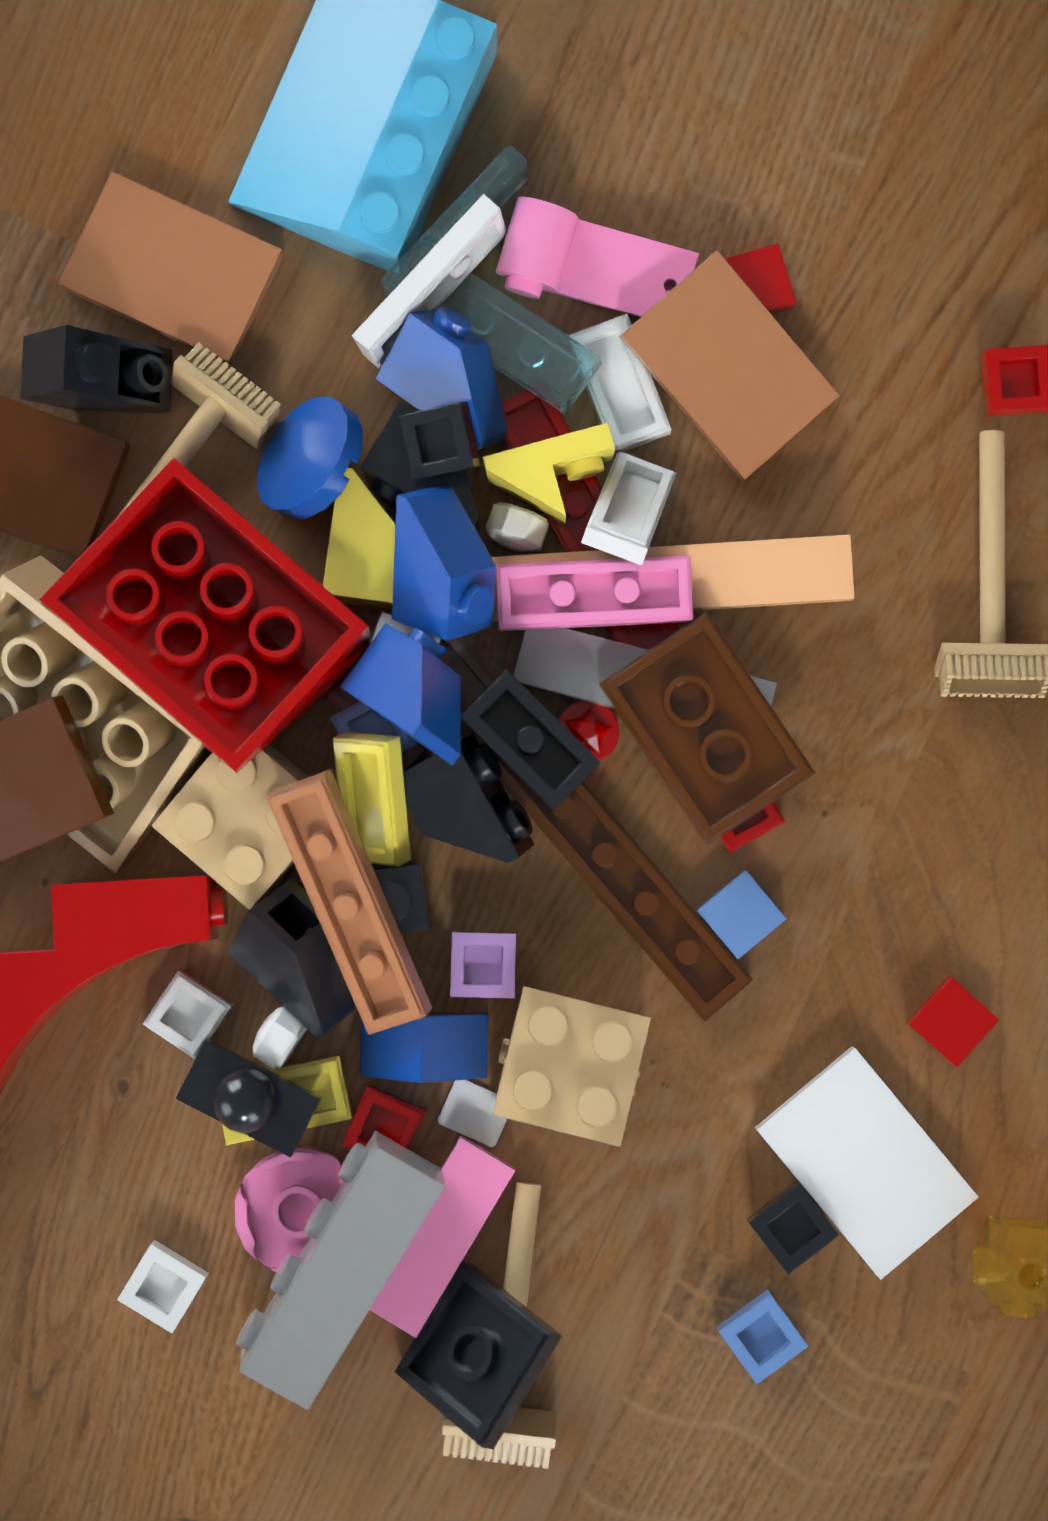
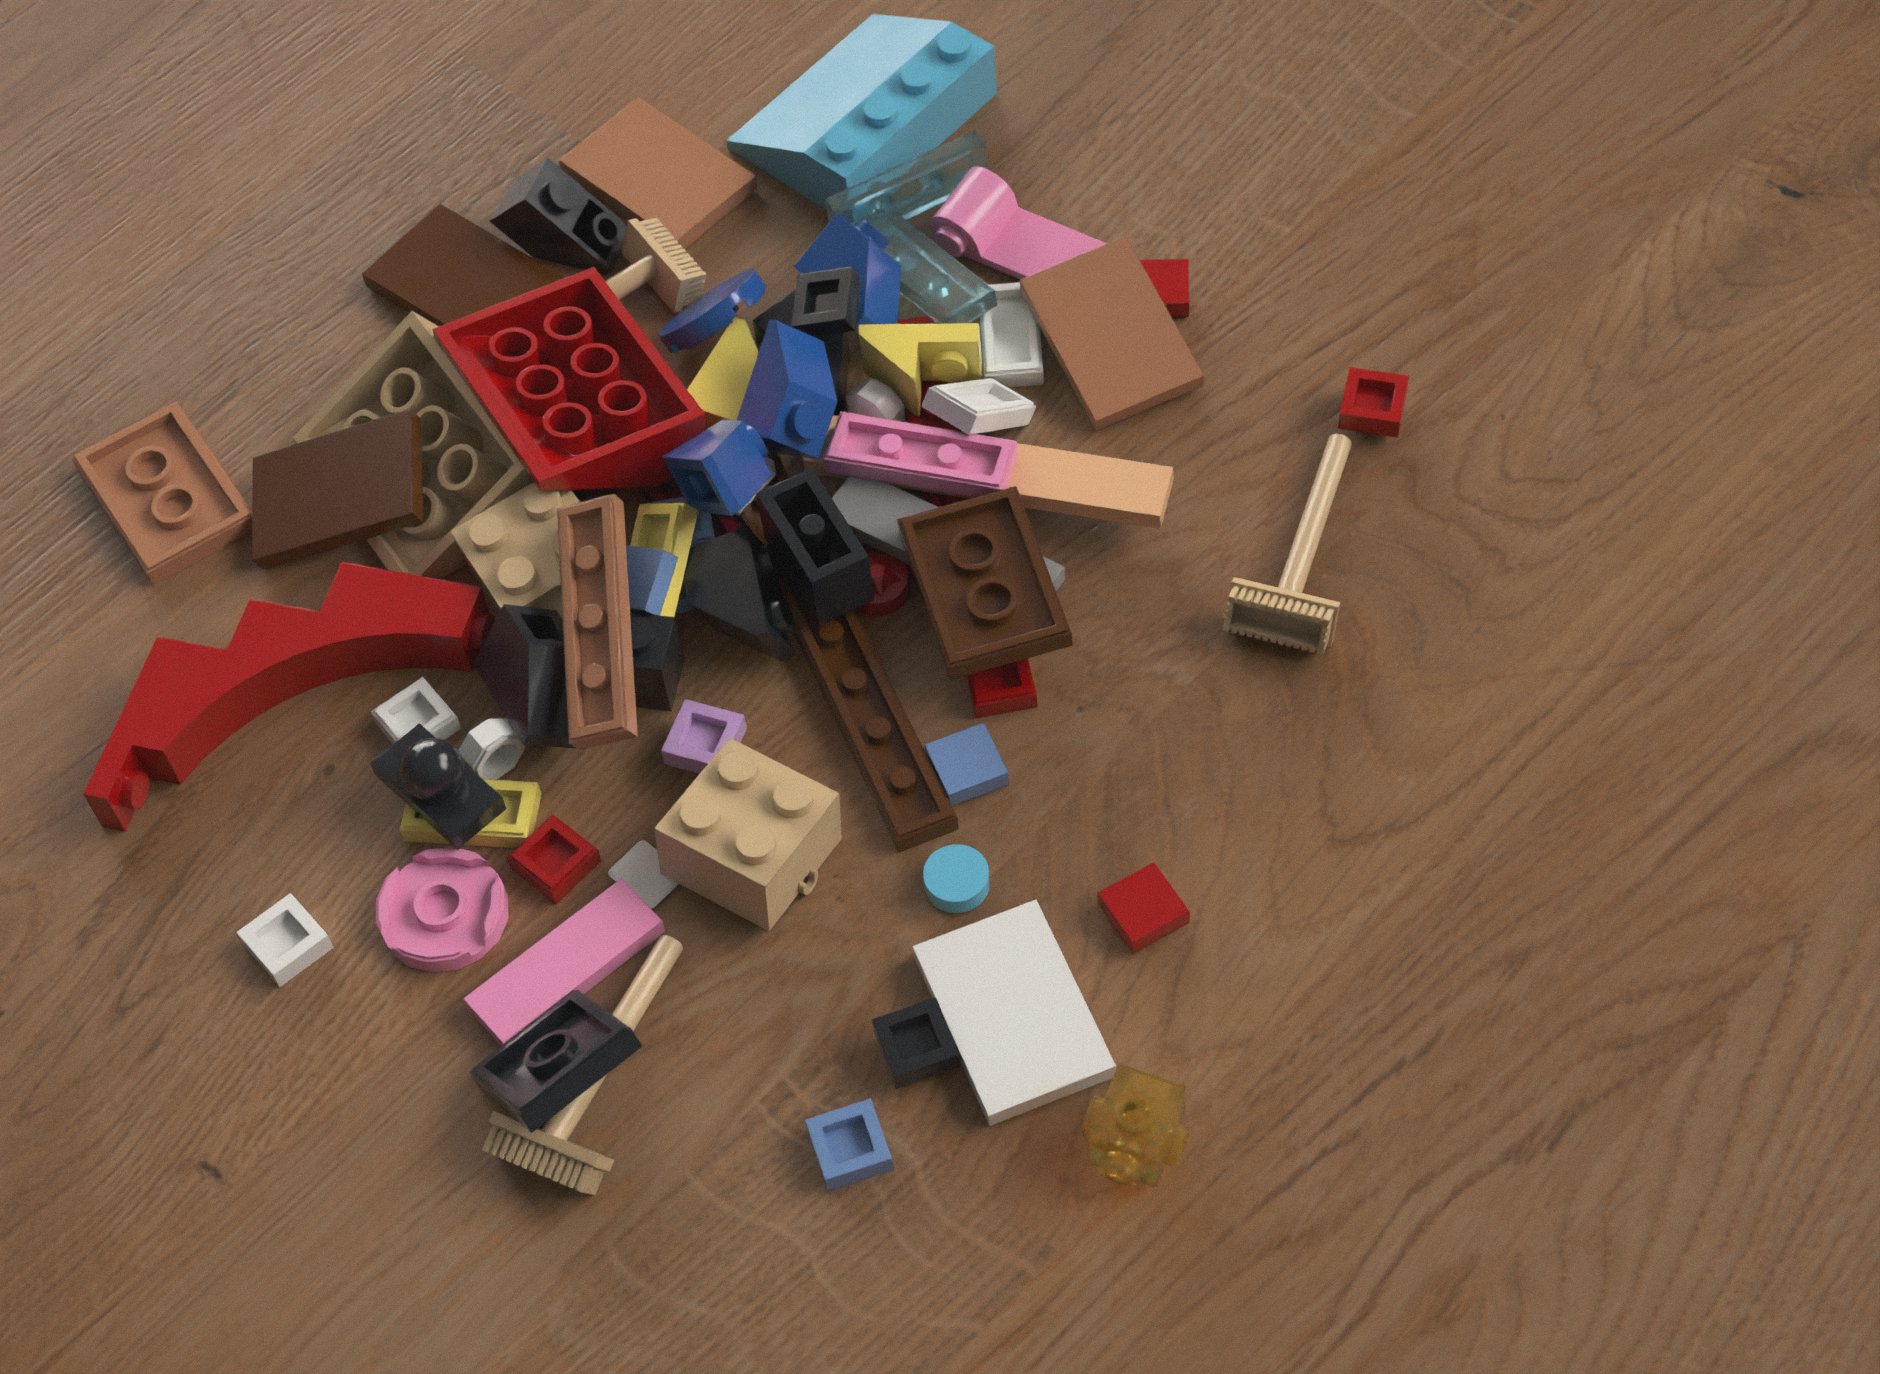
camera: 25 degrees right, 30 degrees down
light grey brick [236,1131,445,1410] -> none
white tile [352,194,507,369] -> none
blue slope [360,1012,489,1083] -> none
none -> medium blue tile [626,545,678,615]
none -> medium azure tile [923,844,990,913]

